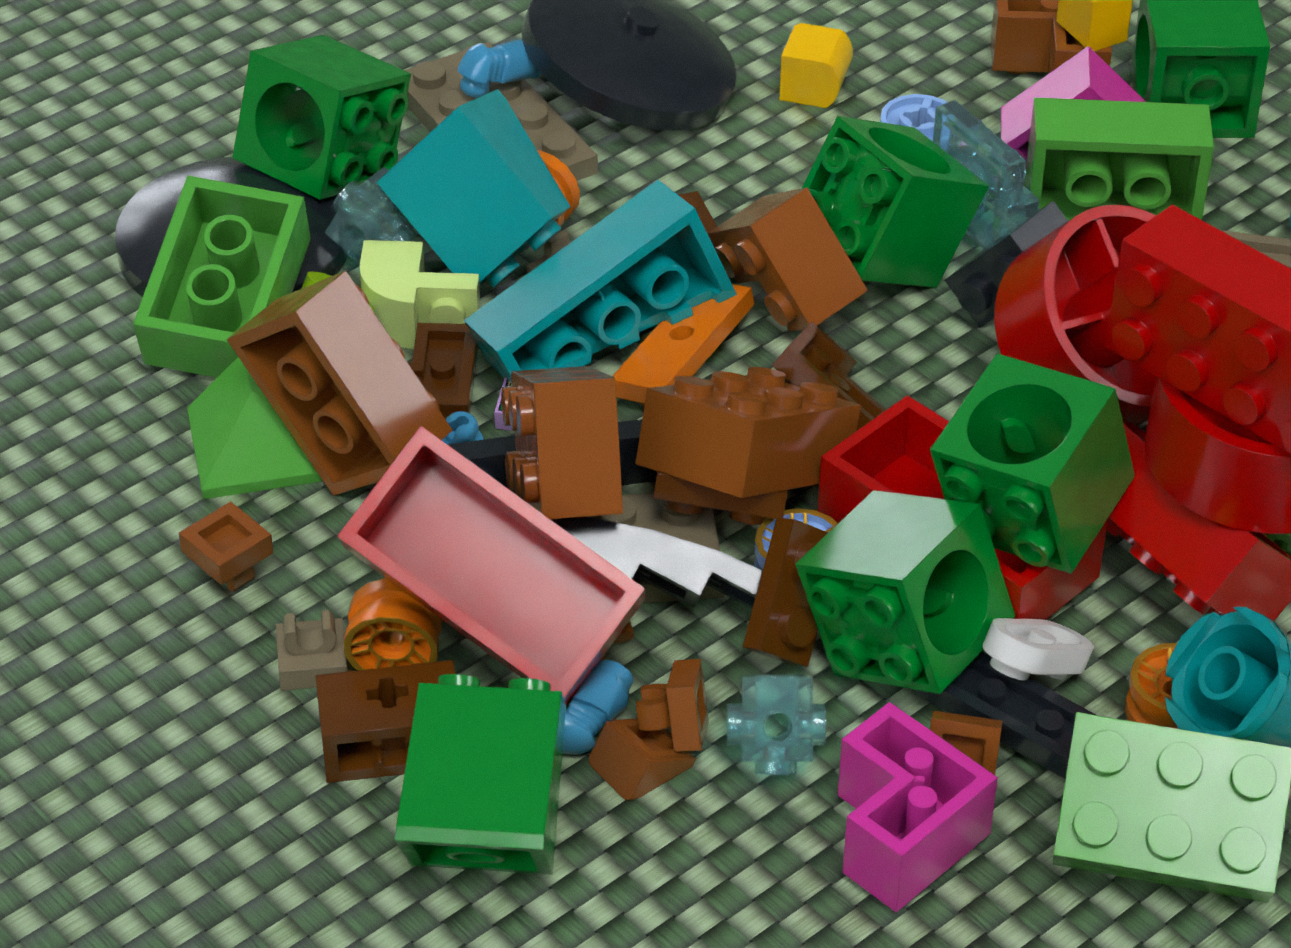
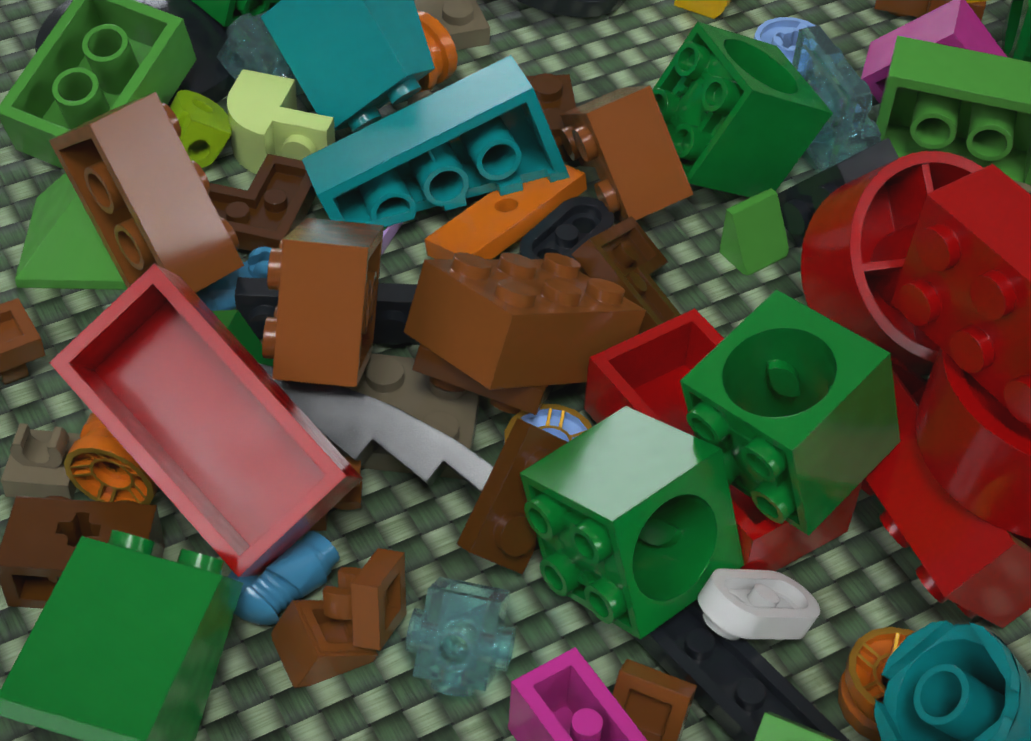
camera: 10 degrees right, 5 degrees up
none -> black plate [519,197,614,271]
none -> bright green slope [719,188,789,276]

